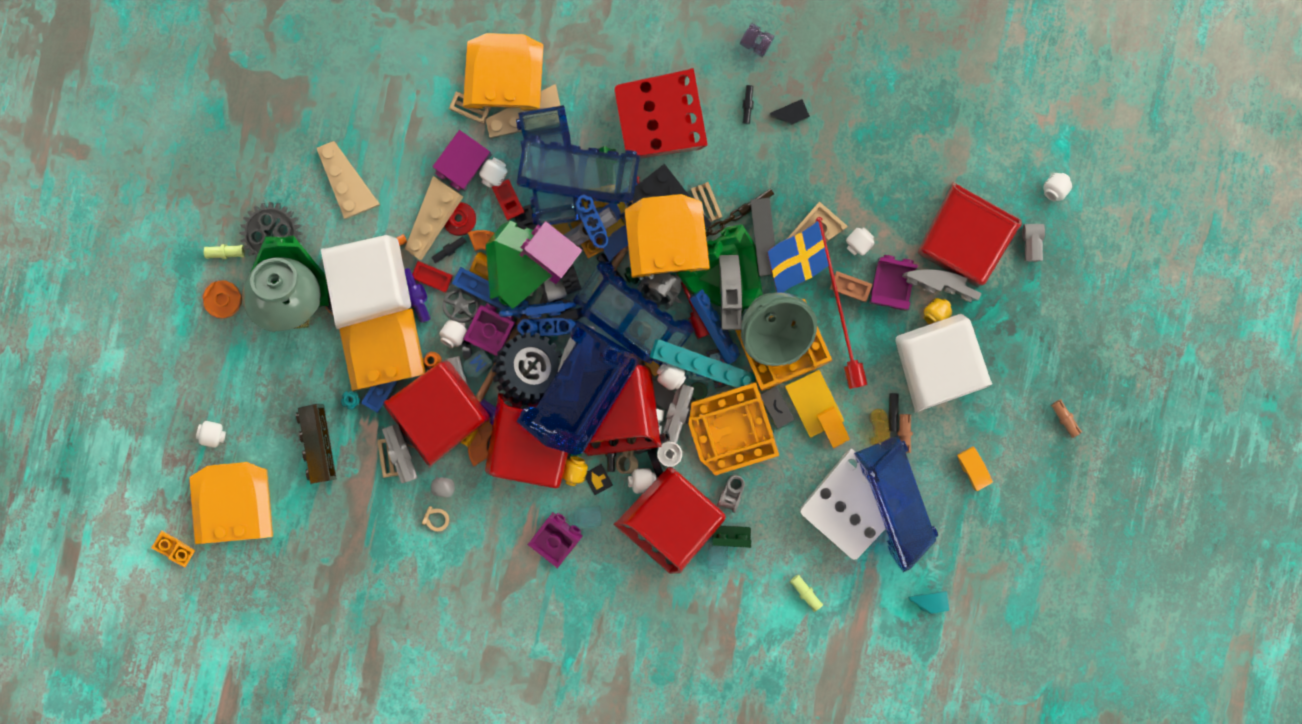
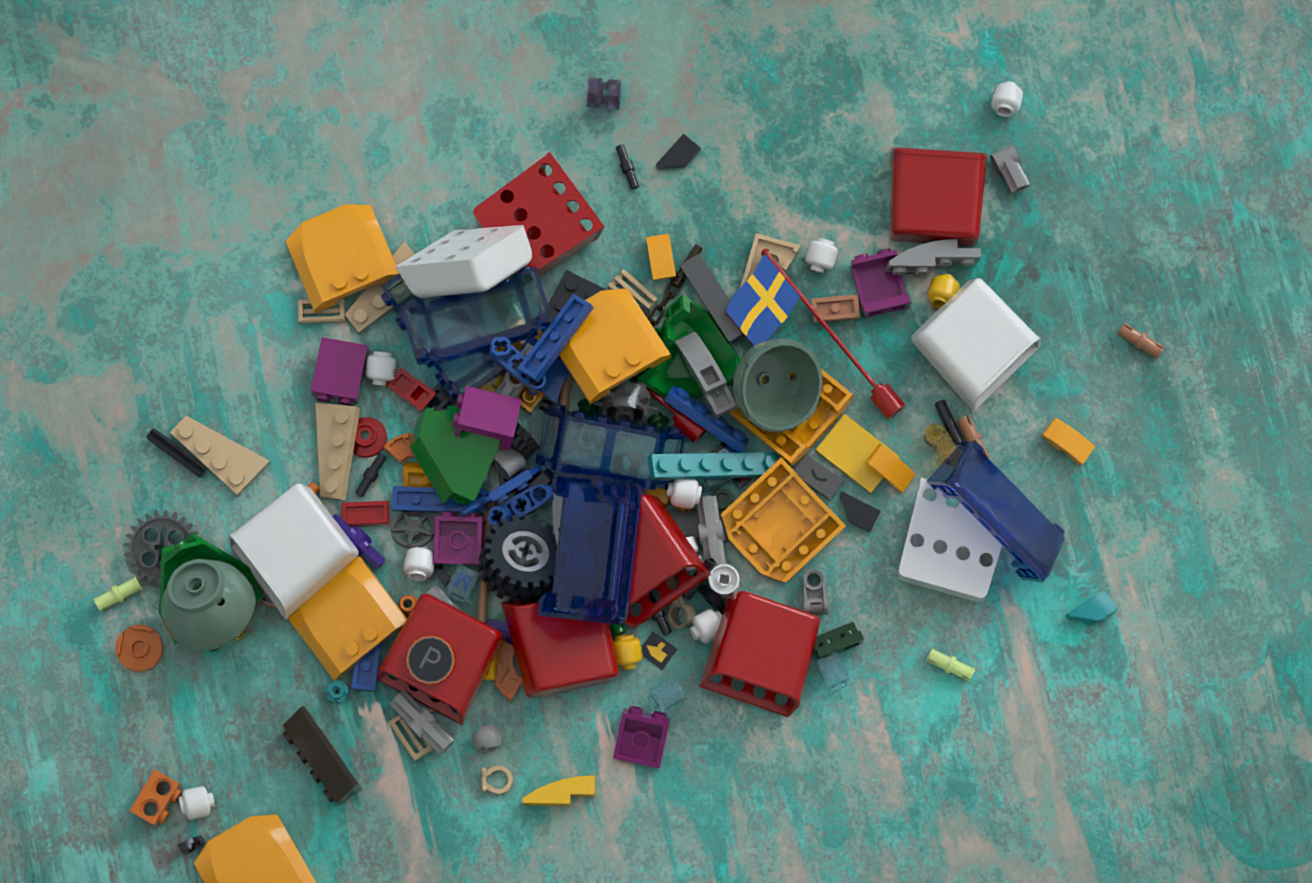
camera: 25 degrees left, 10 degrees down
none -> orange brick [129,769,182,827]
none -> black axle [147,428,207,477]
none -> black tile [178,836,206,855]
none -> white piece [395,225,532,298]
none -> black tile [407,636,455,684]
none -> blue plate [518,293,594,383]
none -> yellow slope [522,775,596,806]
none -> light orange slope [646,234,676,281]
none -> dark green plate [647,412,669,434]
none -> black tile [840,492,881,533]

